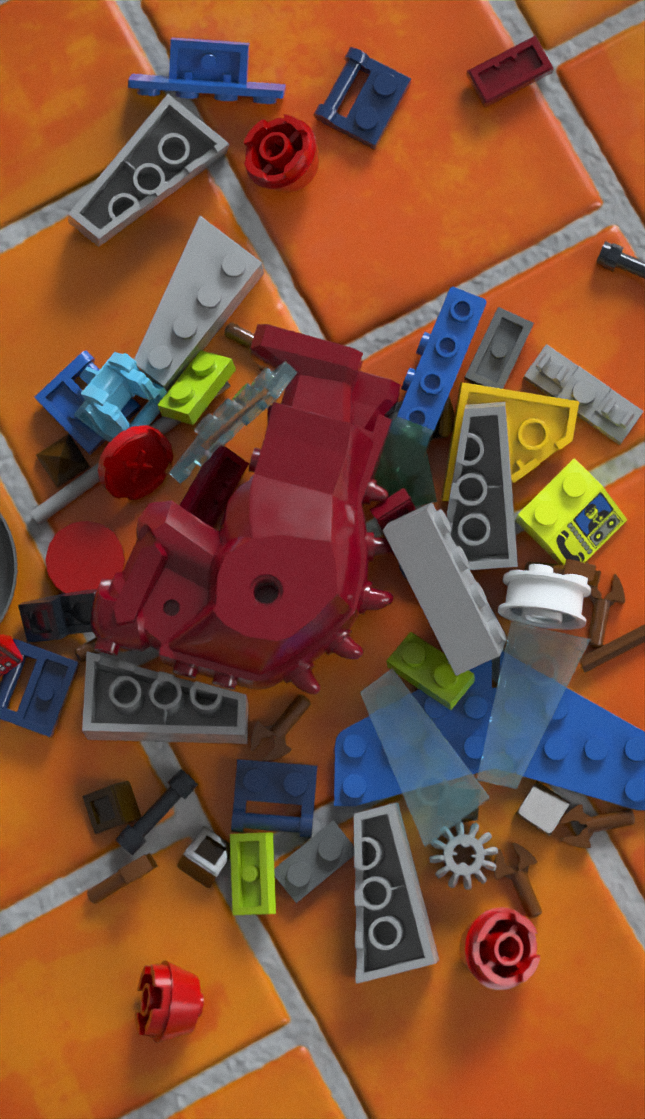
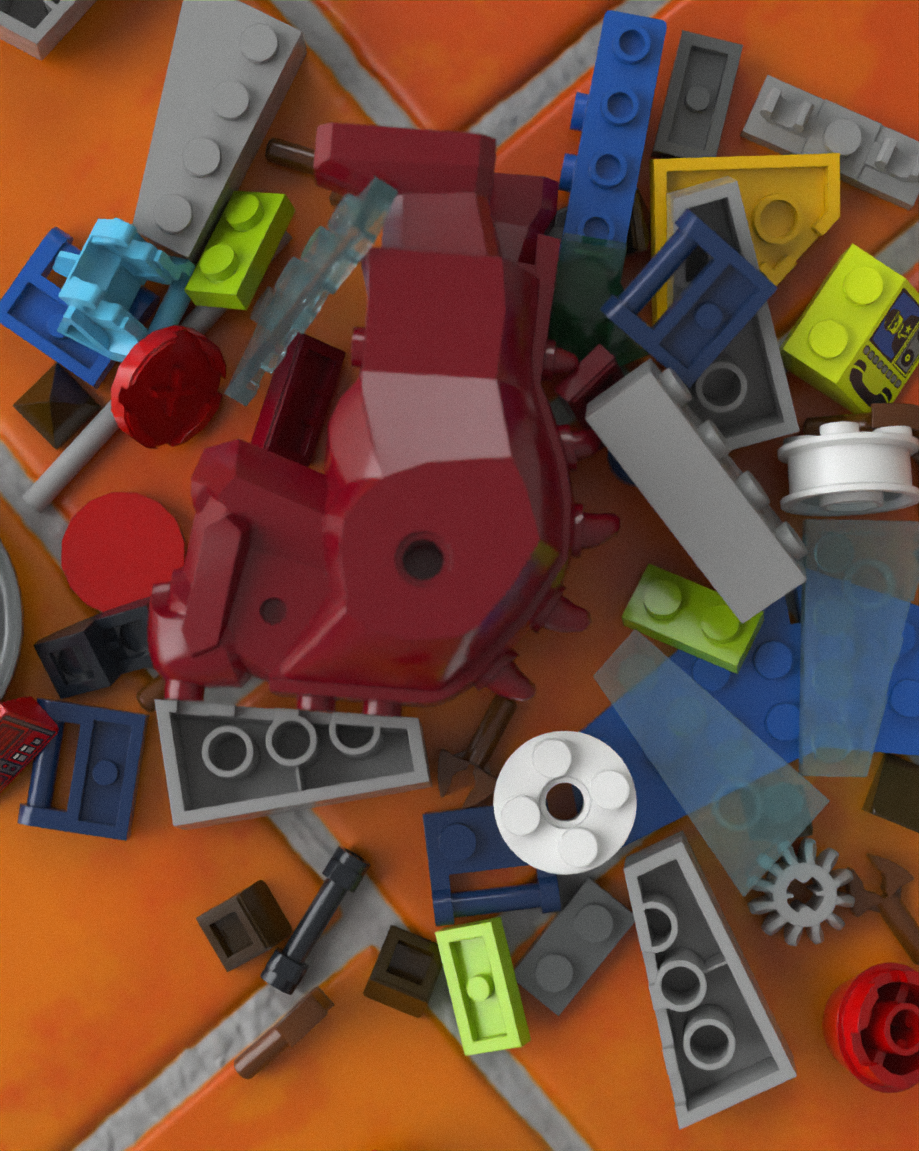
camera: 20 degrees left, 5 degrees up
none -> white wheel [494,731,637,875]
none -> dark blue plate [600,208,778,388]

